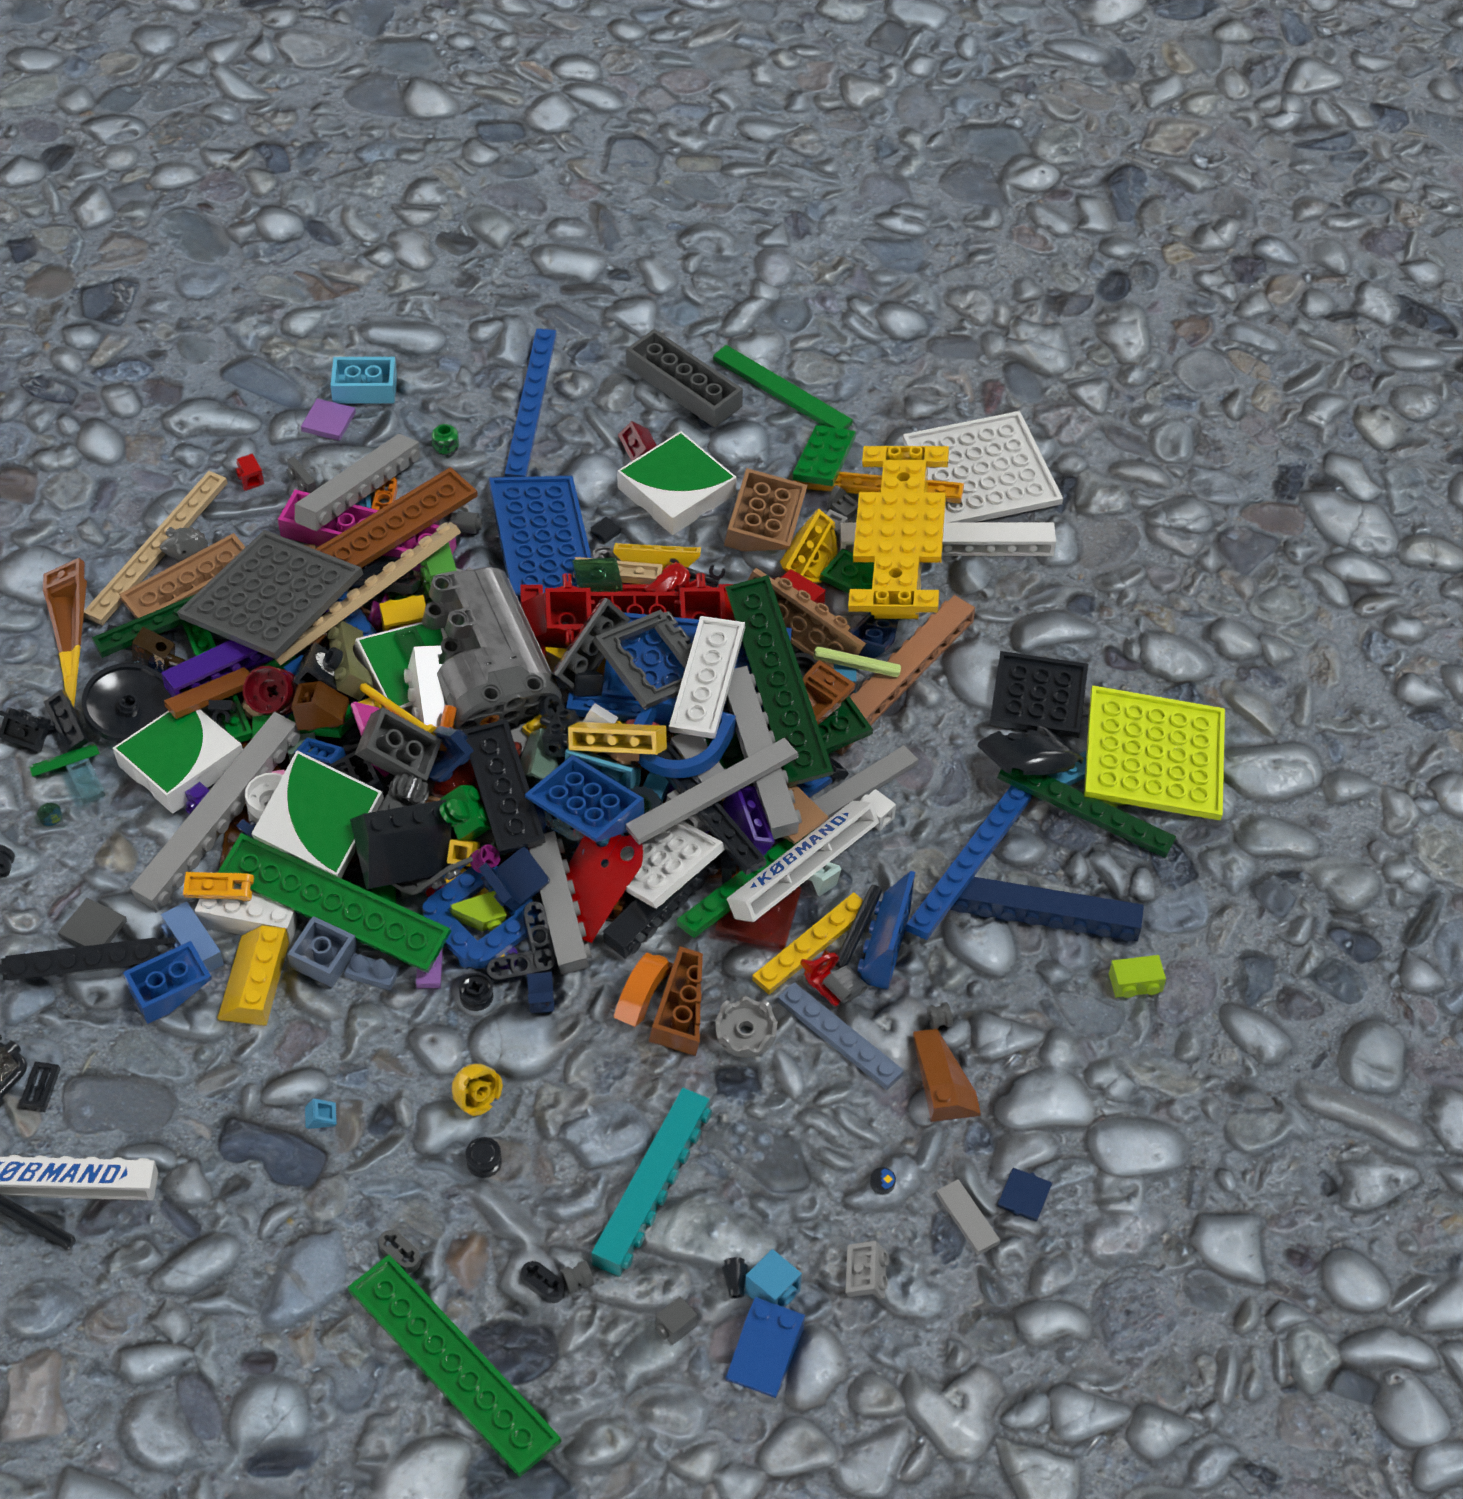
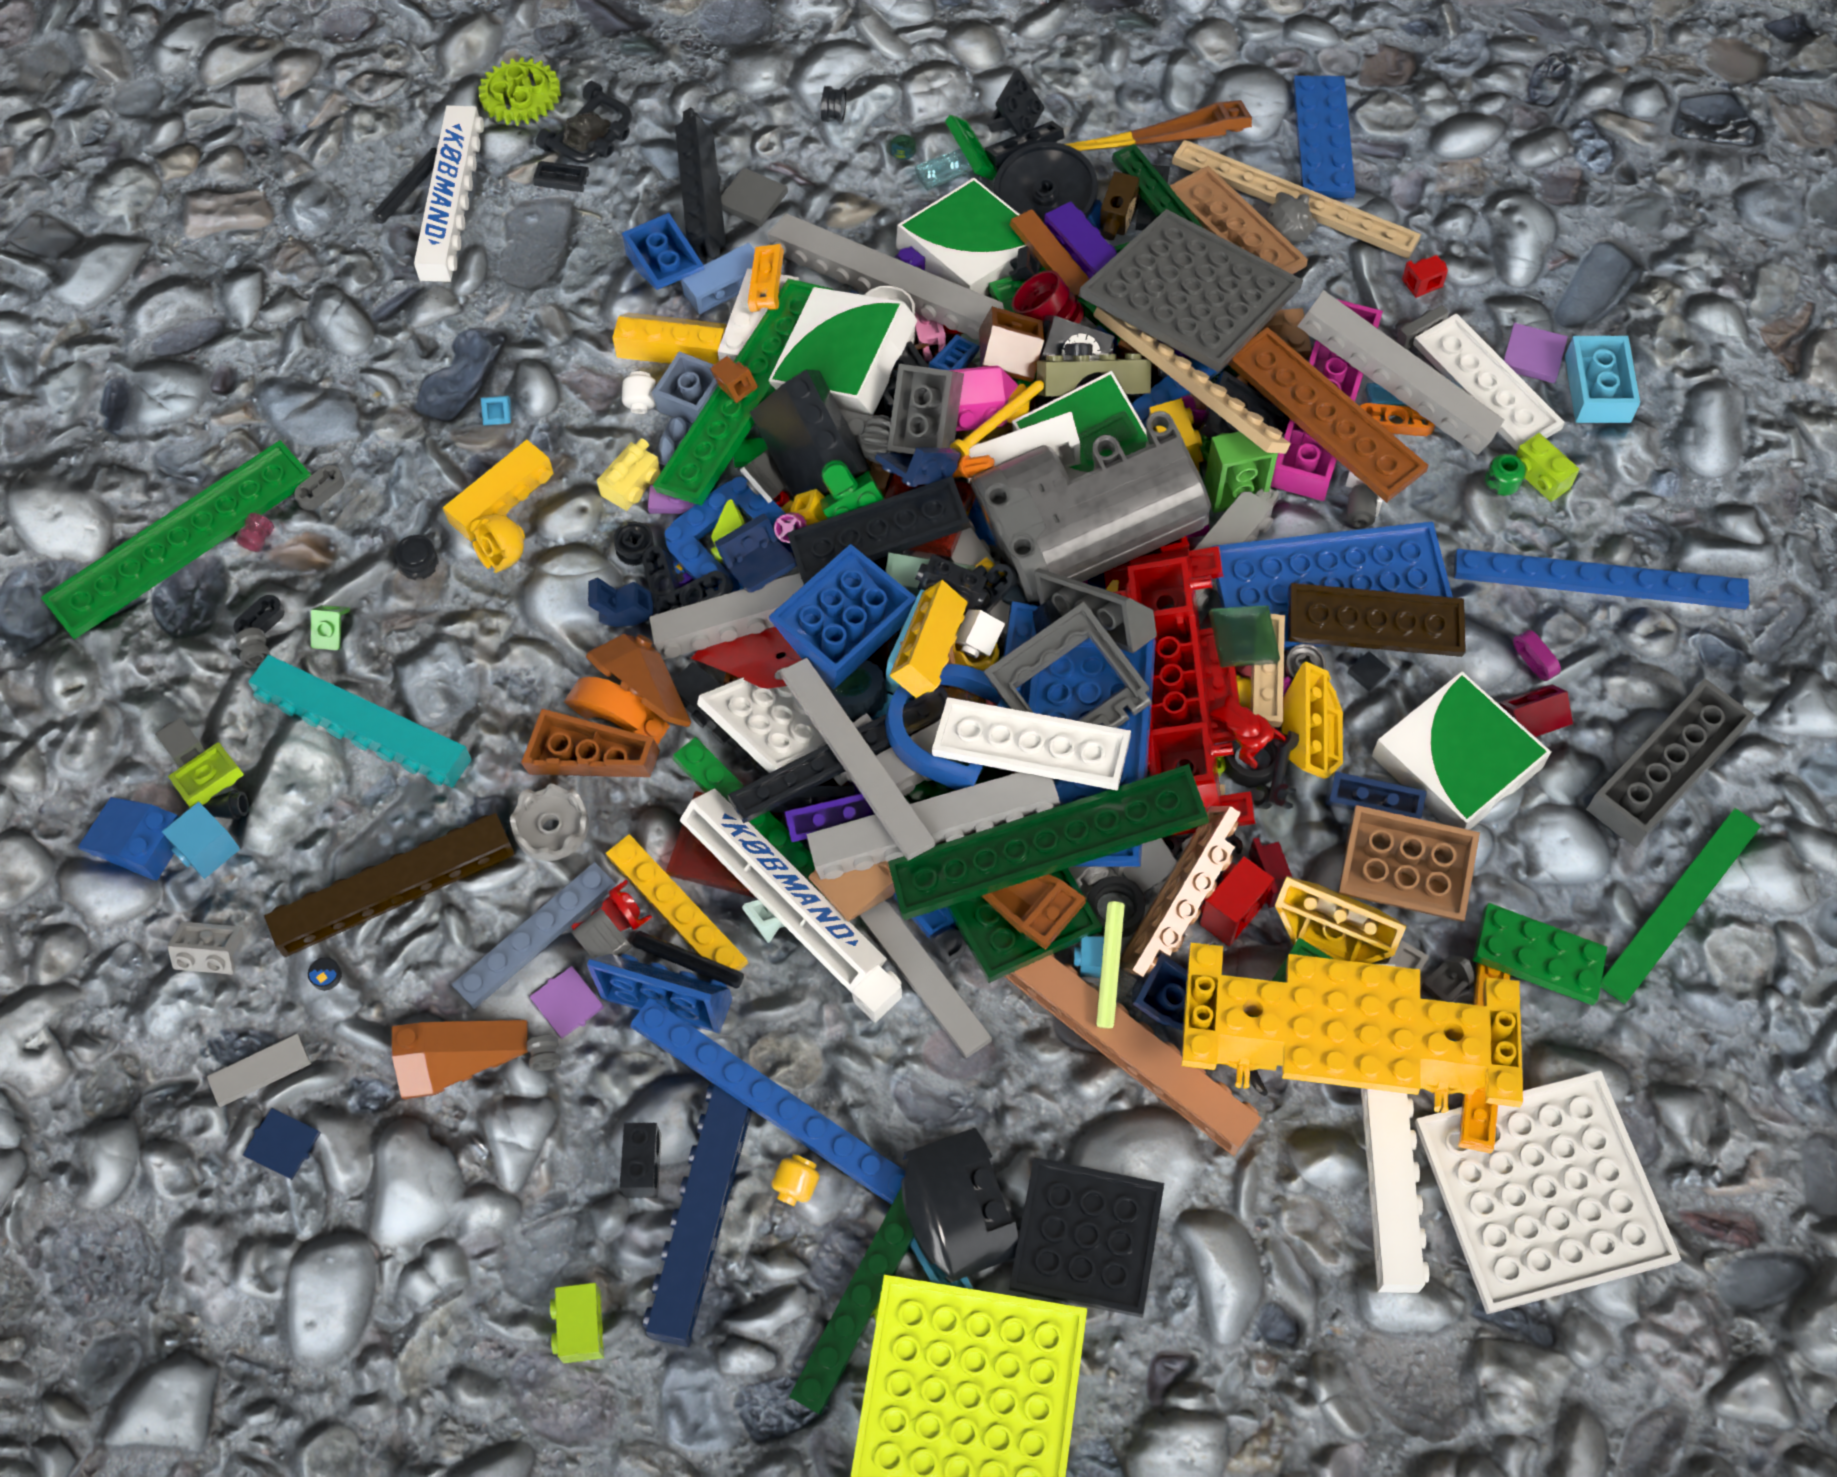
camera: 95 degrees right, 10 degrees up
none -> lime plate [168,742,244,808]
none -> clear pink wheel [235,513,274,552]
none -> dark brown brick [264,813,515,958]
none -> bracket [311,605,350,650]
none -> yellow brick [443,439,554,542]
none -> medium lavender piece [529,966,604,1039]
none -> dark orange wedge [586,634,691,728]
none -> light yellow brick [597,438,661,511]
none -> black brick [620,1123,662,1198]
none -> white head [622,371,658,414]
none -> dark orange brick [710,356,758,403]
none -> yellow head [771,1154,820,1207]
none -> dark brown plate [1288,583,1466,657]
none -> blue plate [1293,76,1355,198]
none -> dark blue brick [1324,771,1427,819]
none -> white plate [1413,313,1565,451]
none -> magenta beam [1513,630,1561,681]
none -> lime brick [1515,433,1580,502]

